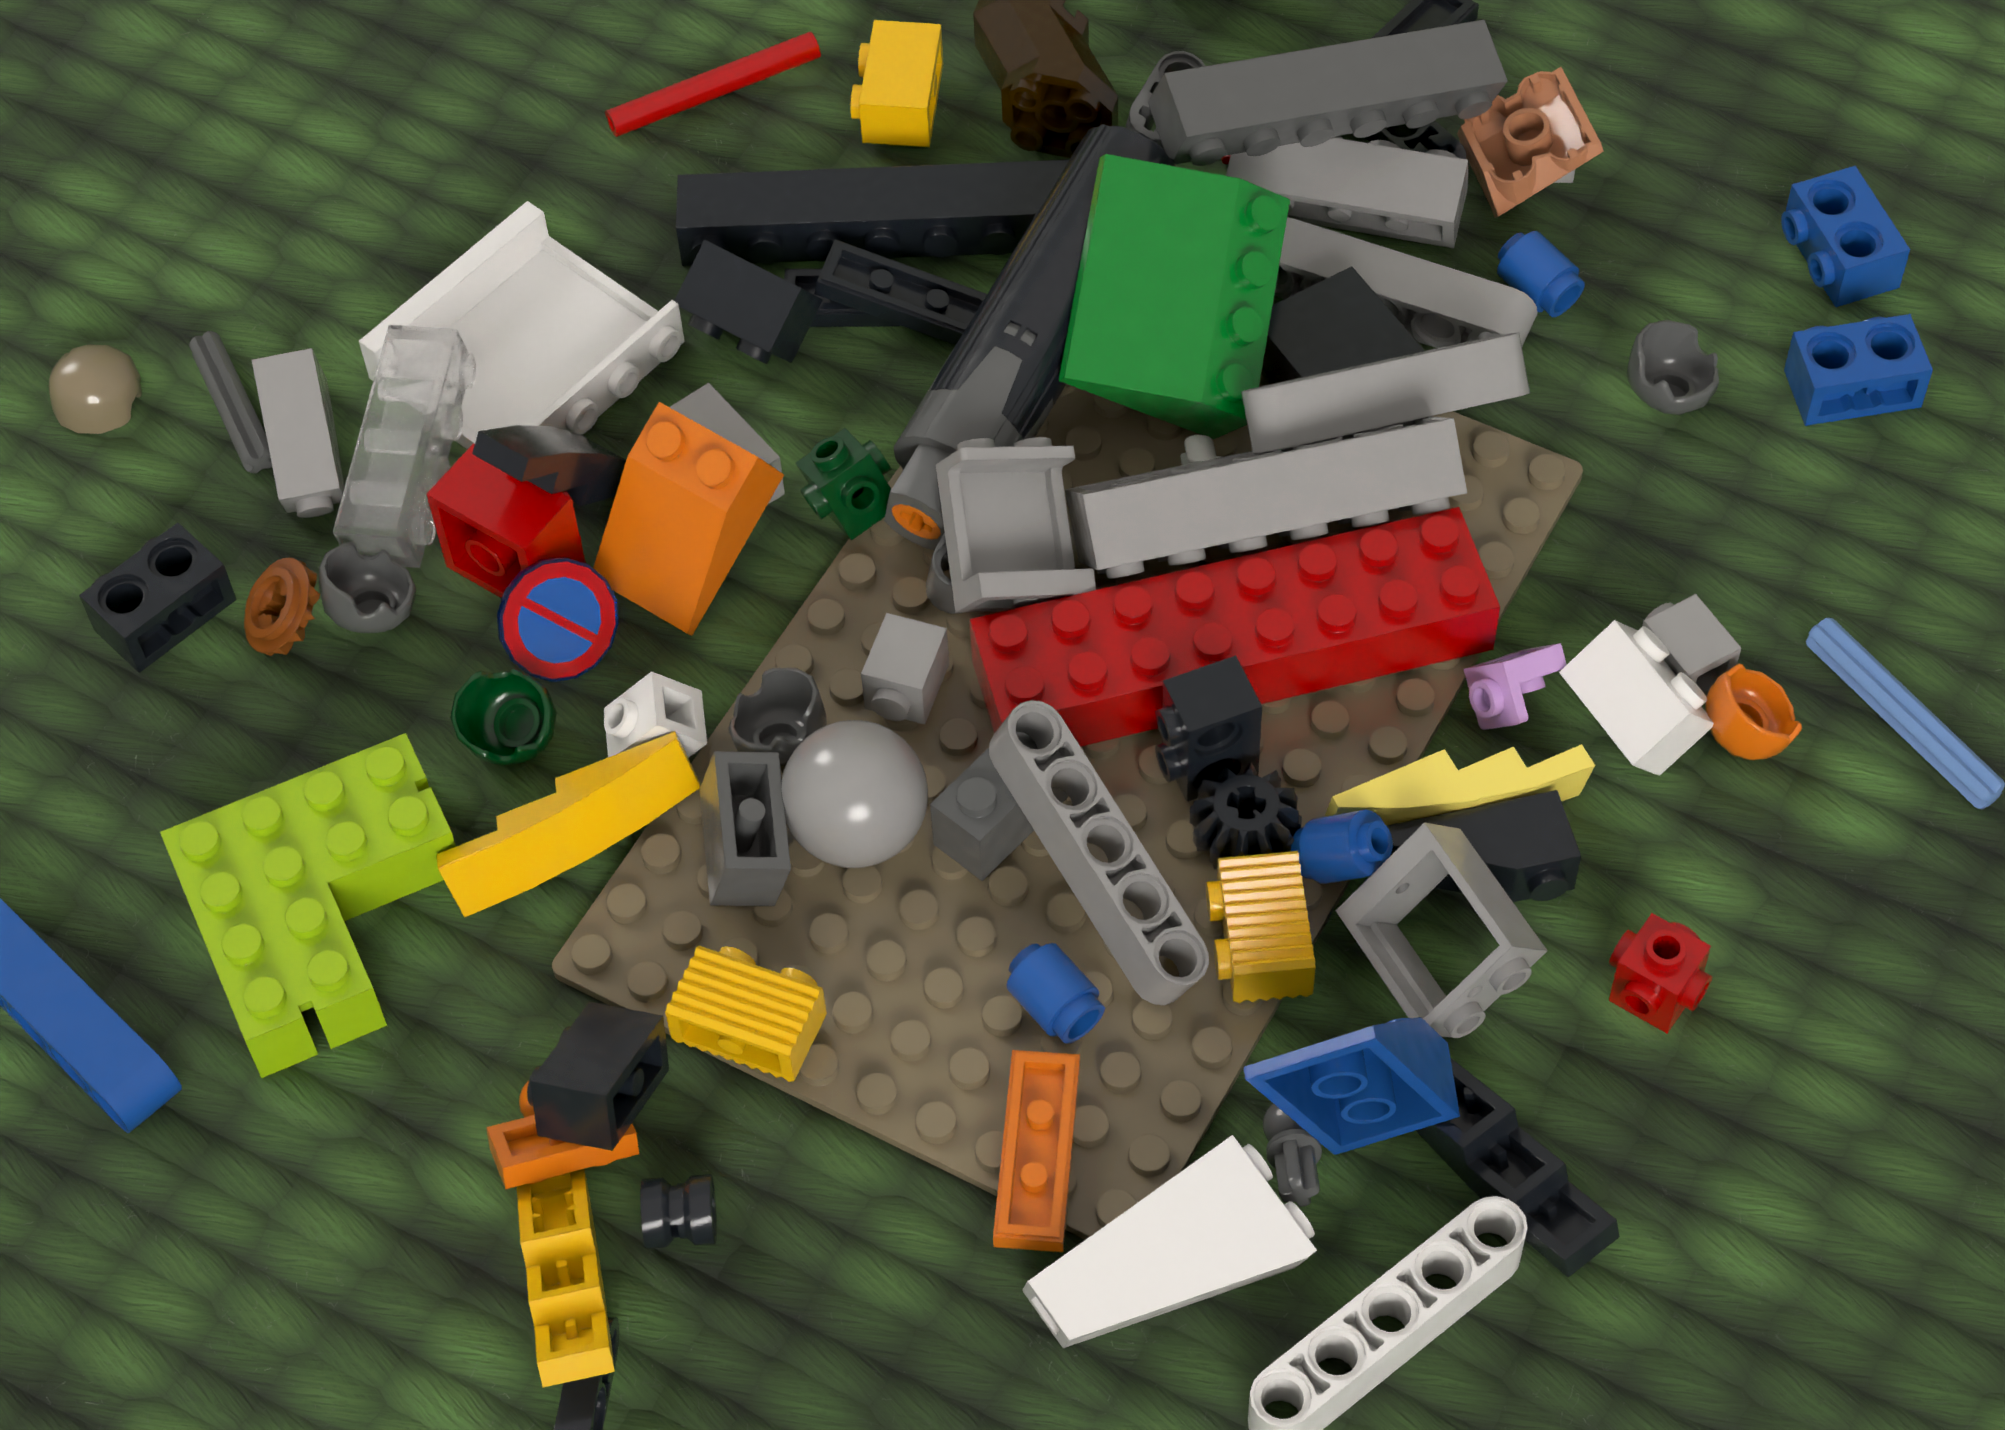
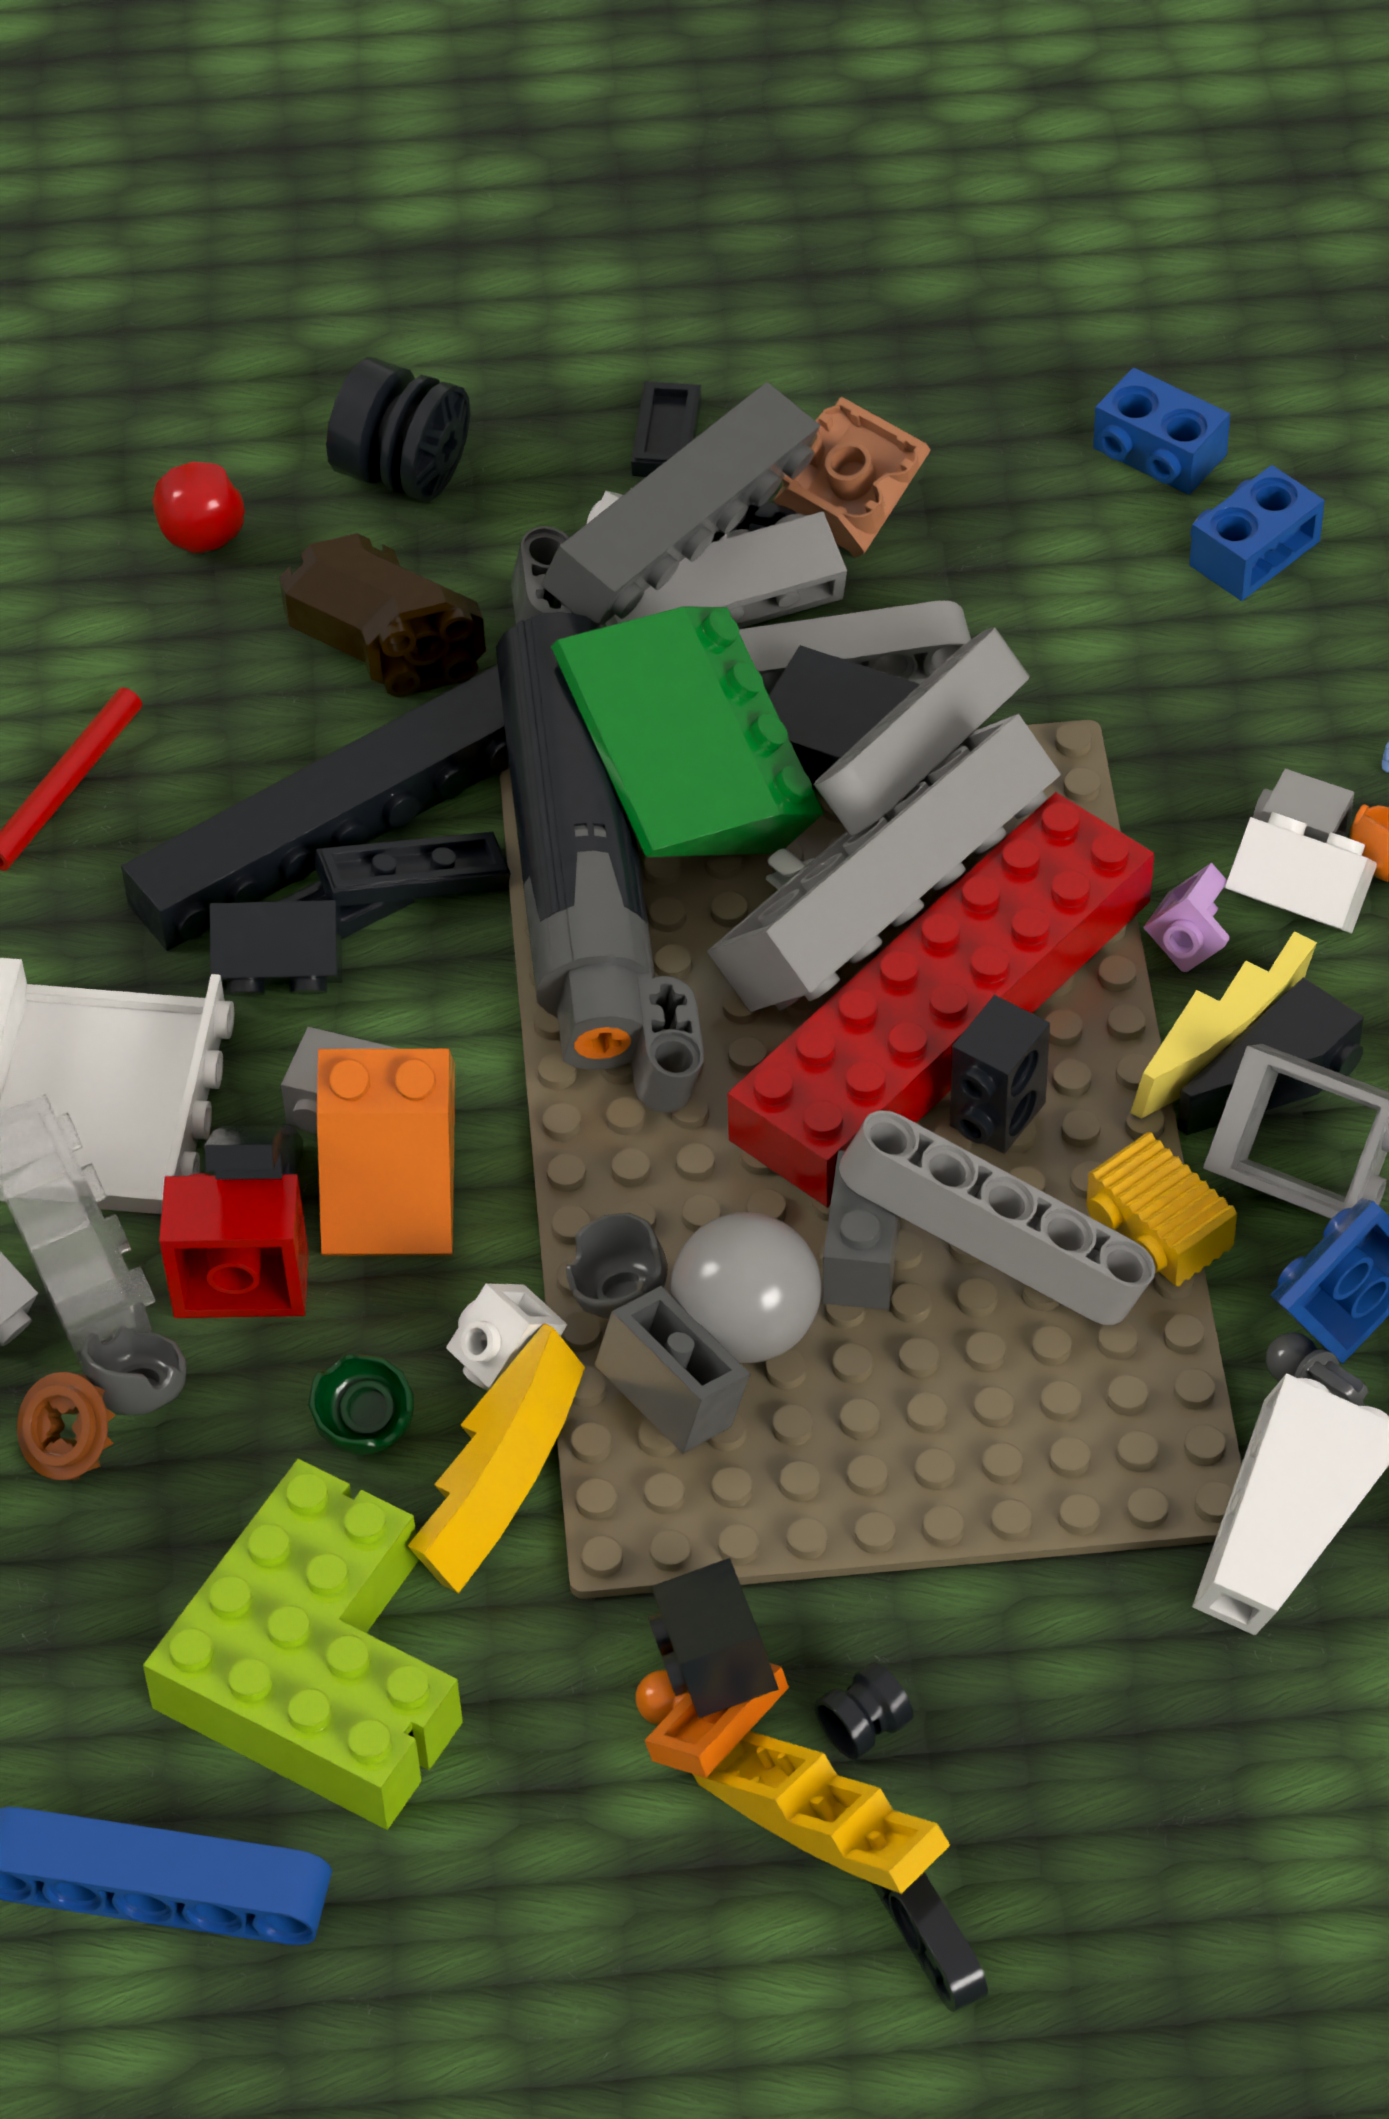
camera: 35 degrees left, 5 degrees down
piece [497,557,619,682] -> none
yellow brick [665,946,827,1082] -> none
dark green brick [796,428,891,541] -> none
yellow brick [851,20,944,147] -> none
light grey brick [861,613,949,724] -> none
light grey panel [936,437,1096,613] -> none
orange tile [993,1050,1080,1252] -> none
blue brick [1006,943,1105,1044] -> none
black gear [1189,762,1302,870] -> none
blue brick [1291,809,1393,884] -> none
blue brick [1497,231,1585,317] -> none
dark grey hair [1627,320,1719,415] -> none

